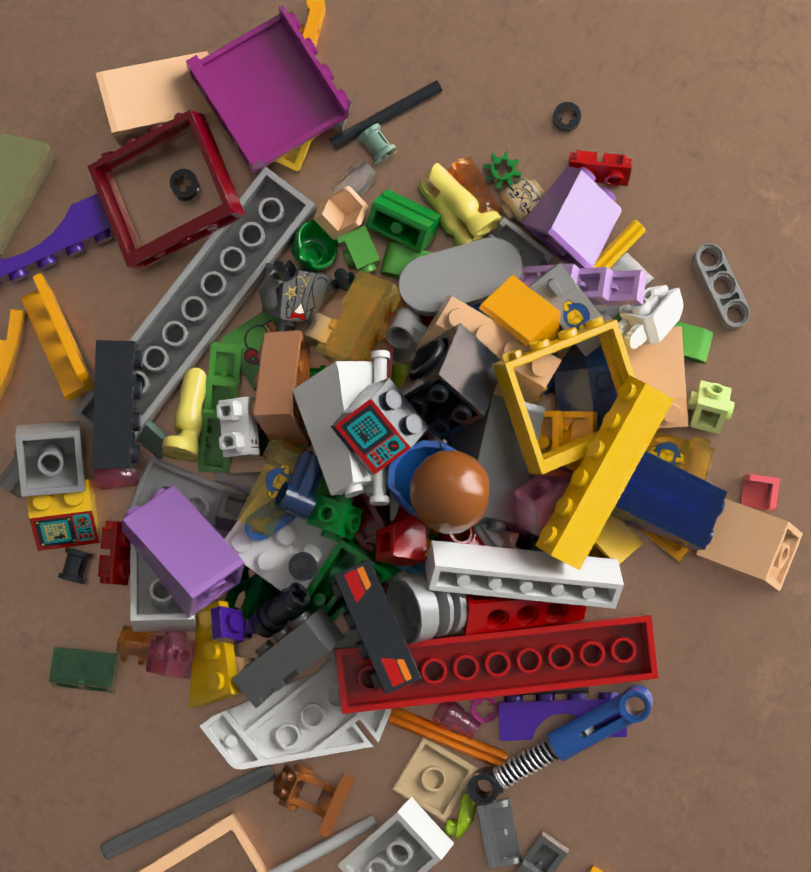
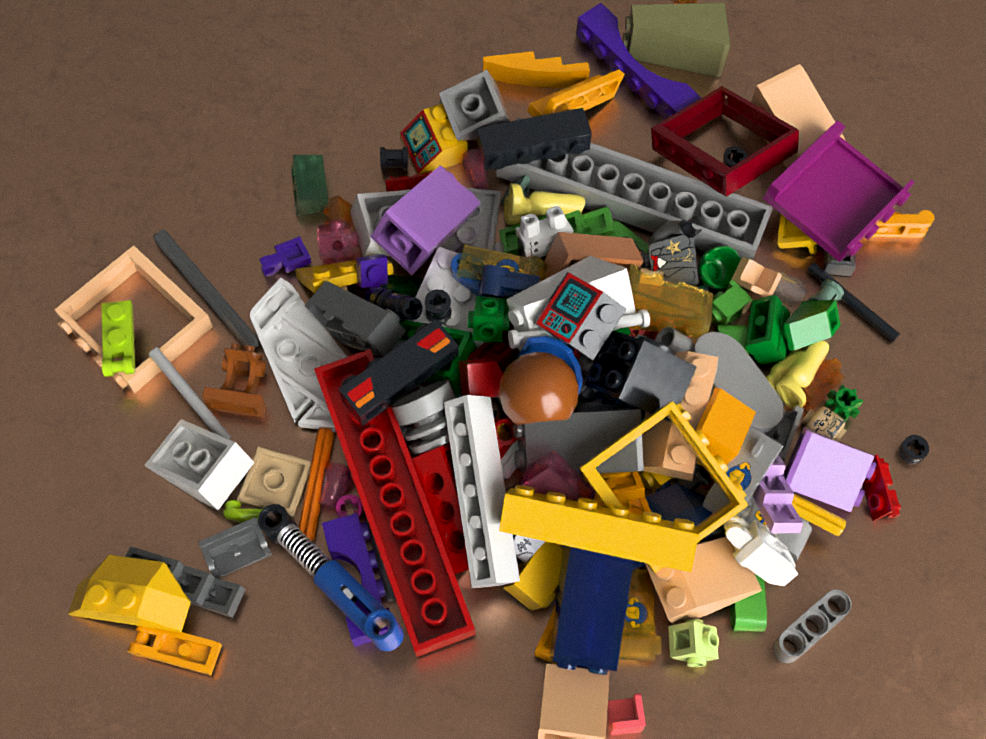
camera: 75 degrees right, 20 degrees down
none -> dark purple plate [259,236,311,277]
none -> slope [783,299,841,350]

